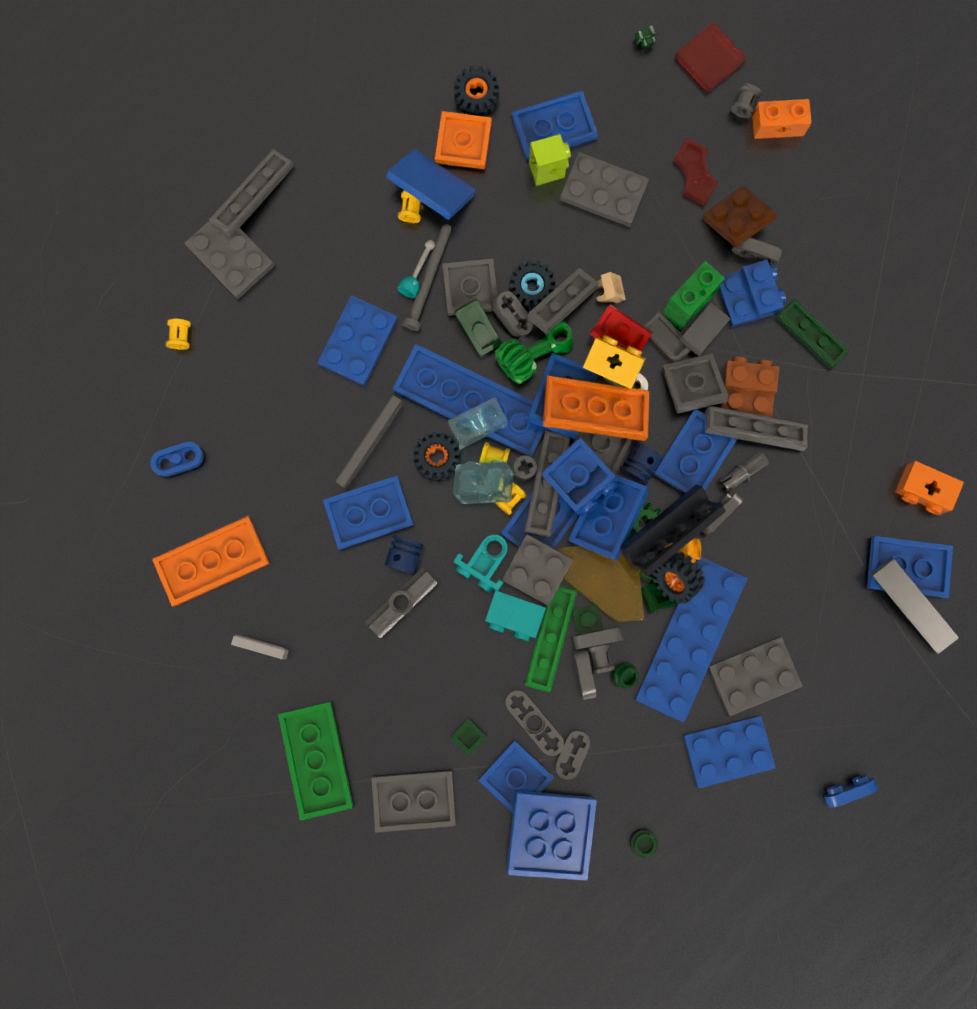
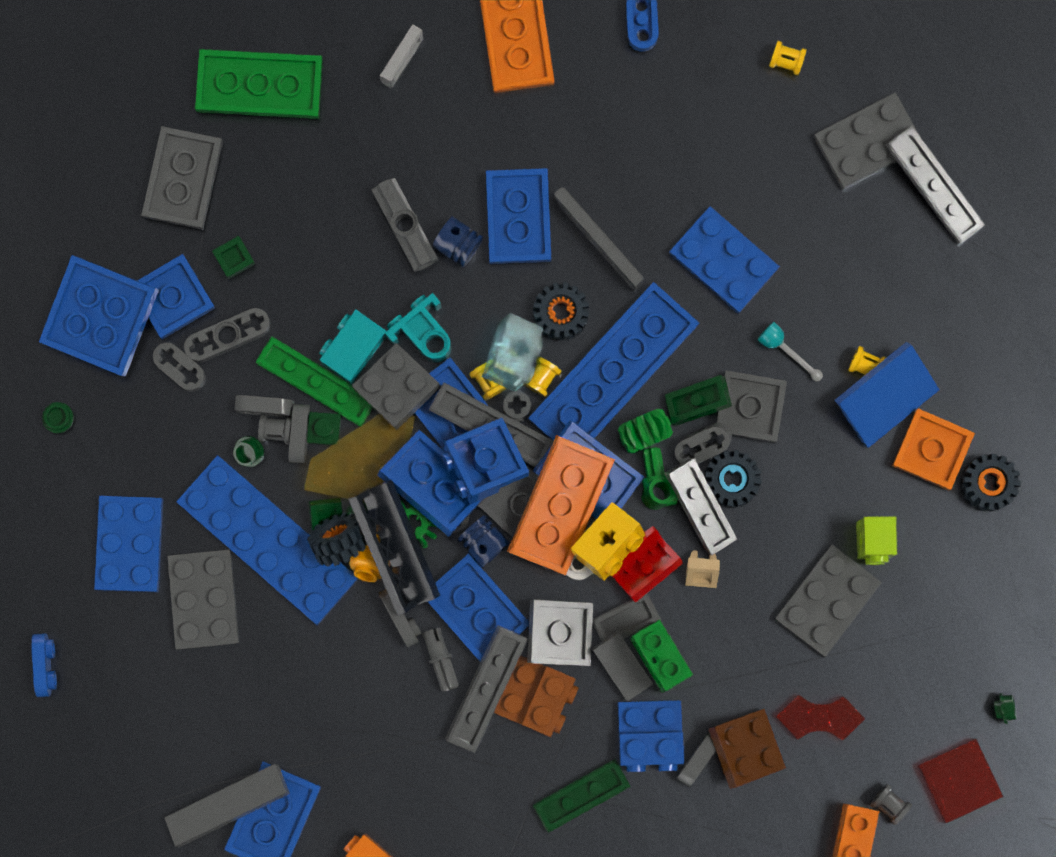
camera: 105 degrees right, 0 degrees up
dark grey bar [402,224,451,331] -> none
clear light blue brick [448,397,507,450] -> none
blue tile [511,90,598,161] -> none

